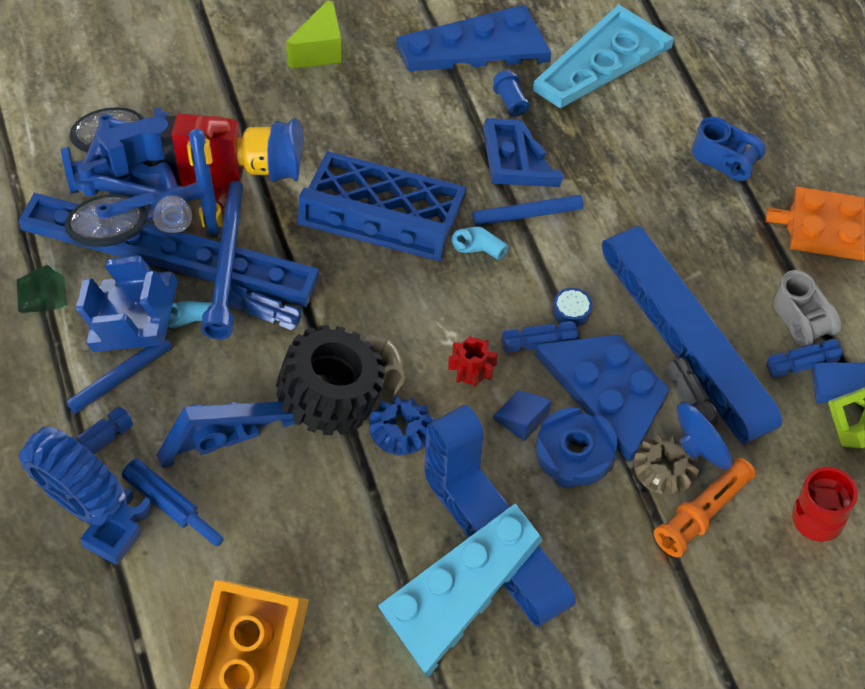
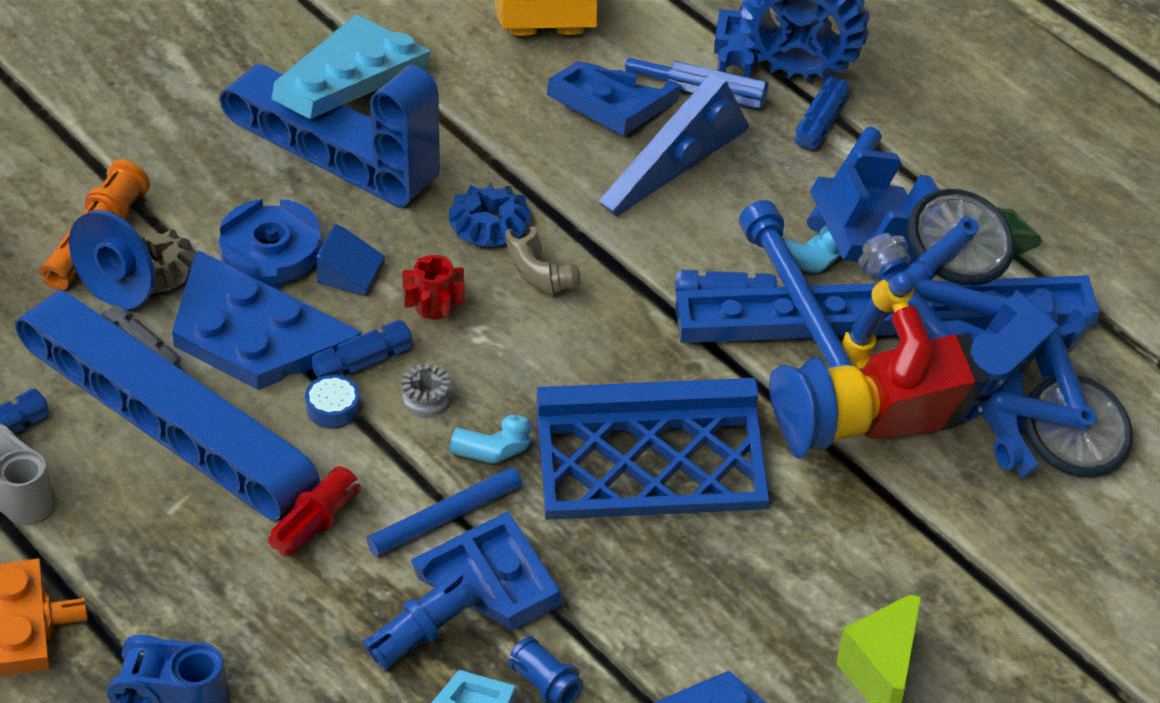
camera: 160 degrees right, 10 degrees down
black tyre [276,325,385,436] -> none
none -> red axle [268,466,361,557]
none -> blue pin [362,570,479,672]
none -> light grey bush [402,363,451,417]
none -> blue wing [546,61,681,136]

